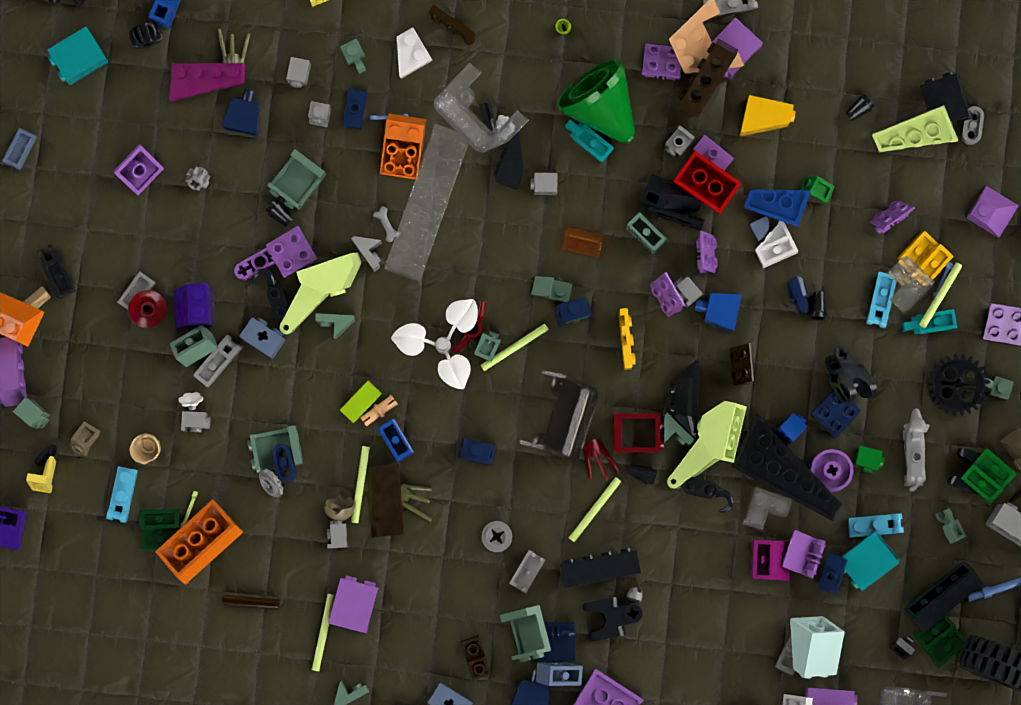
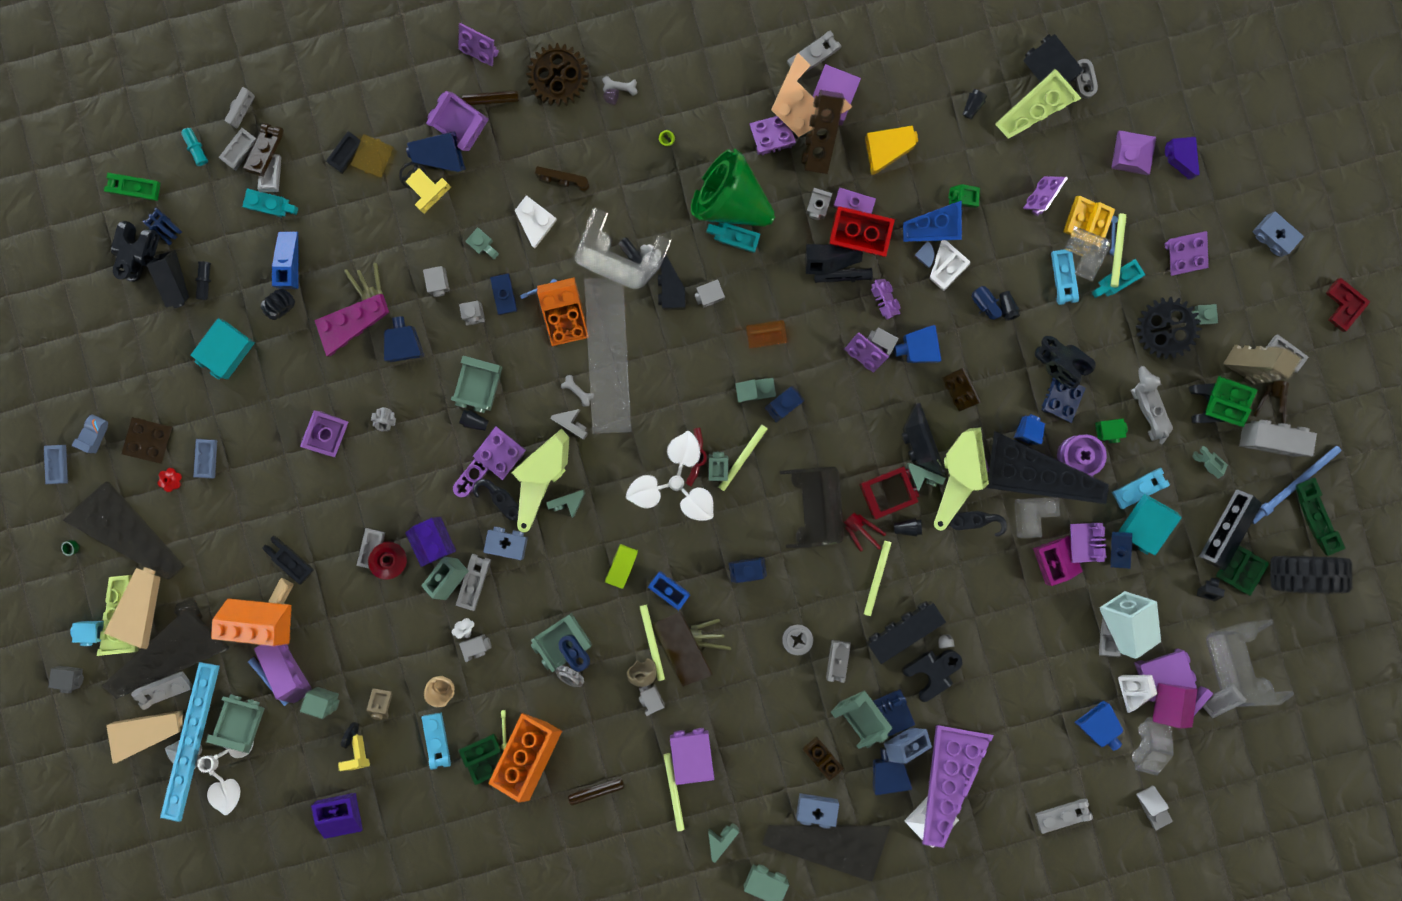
camera: 25 degrees left, 5 degrees up
light nougat pin [360,395,398,426] -> none
yellow wing [618,308,636,370] -> none
sand green brick [626,212,667,254] -> none

